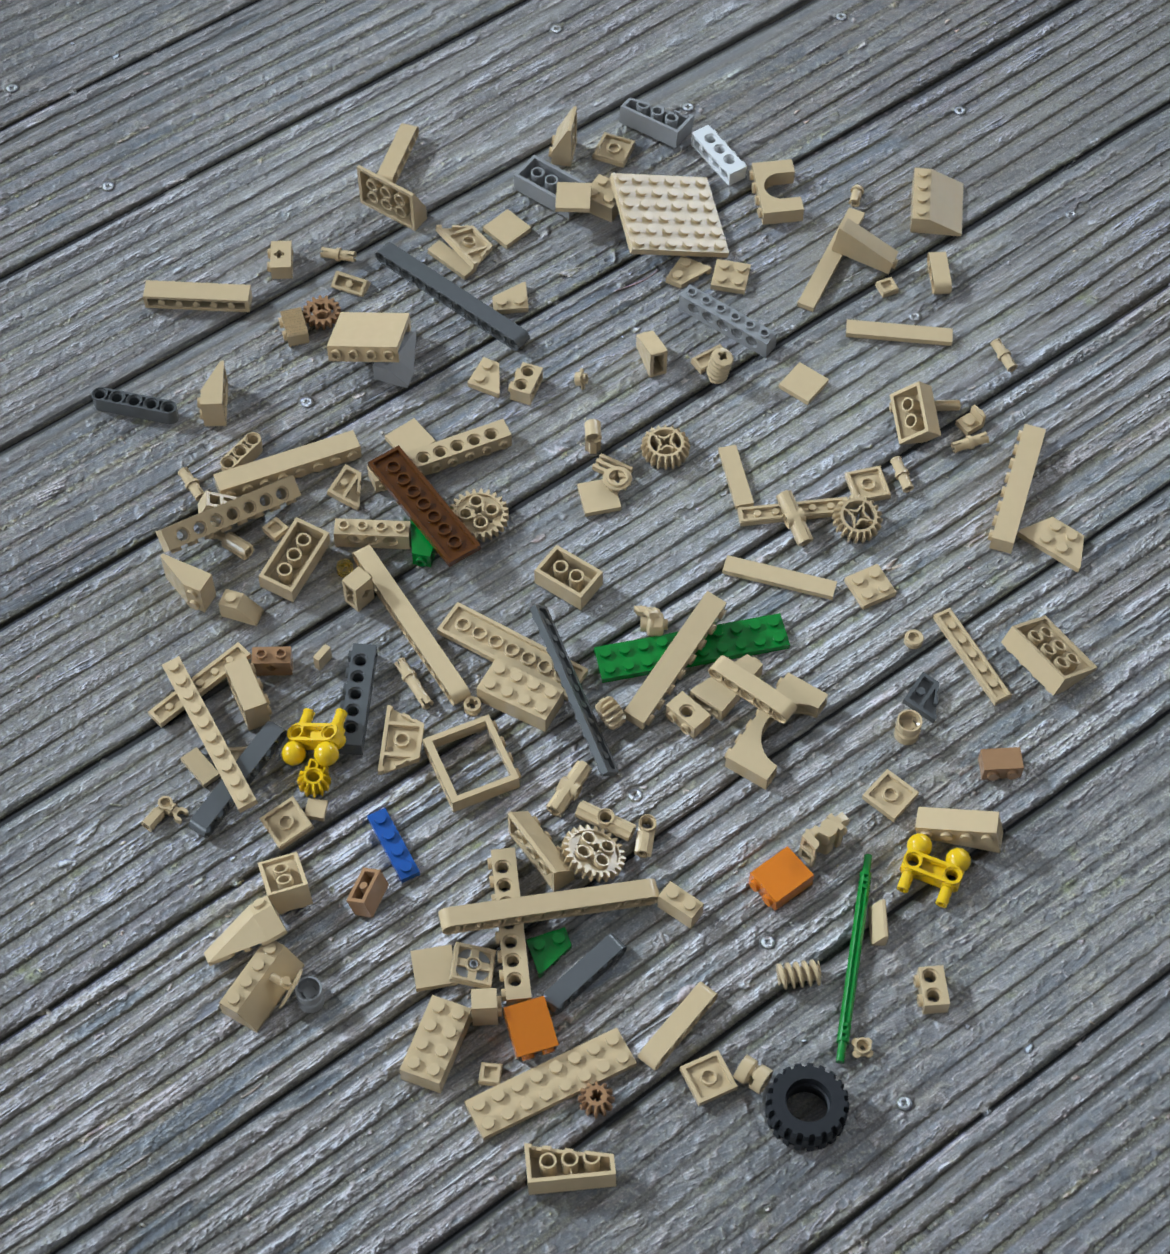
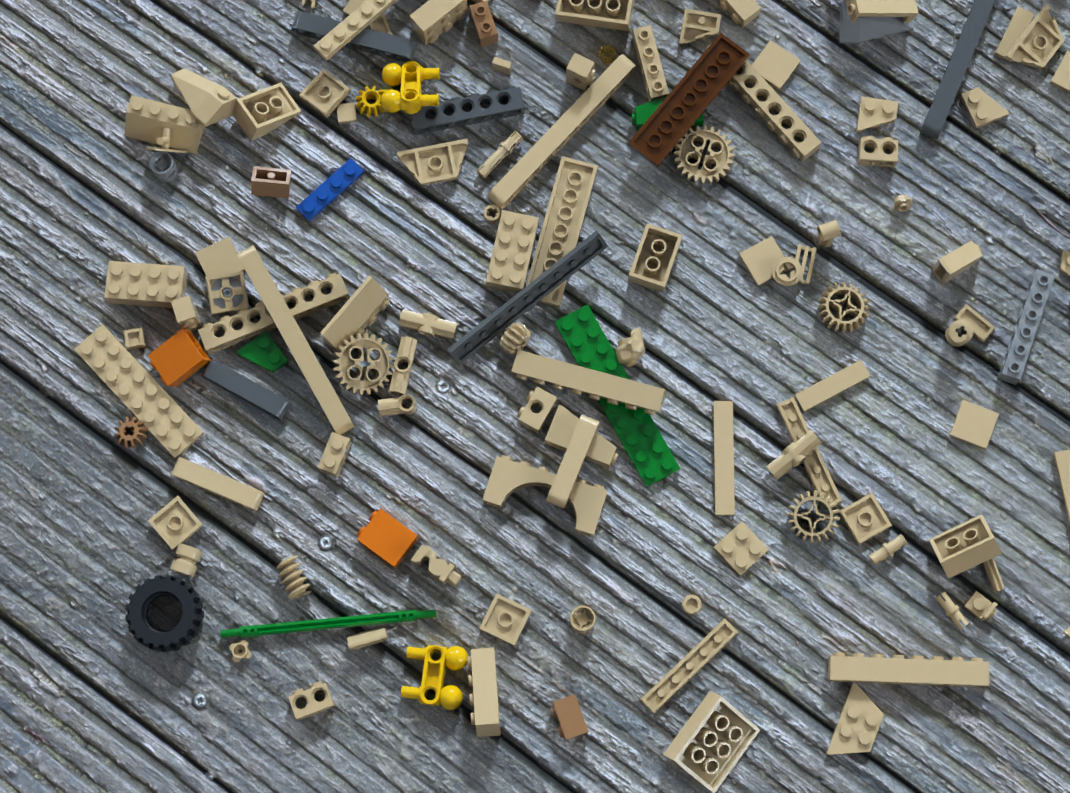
camera: 75 degrees right, 20 degrees up
tan window [423,714,522,813] -> none
tan wedge [524,1143,616,1195] -> none
dark grey wing [902,672,939,723] -> none

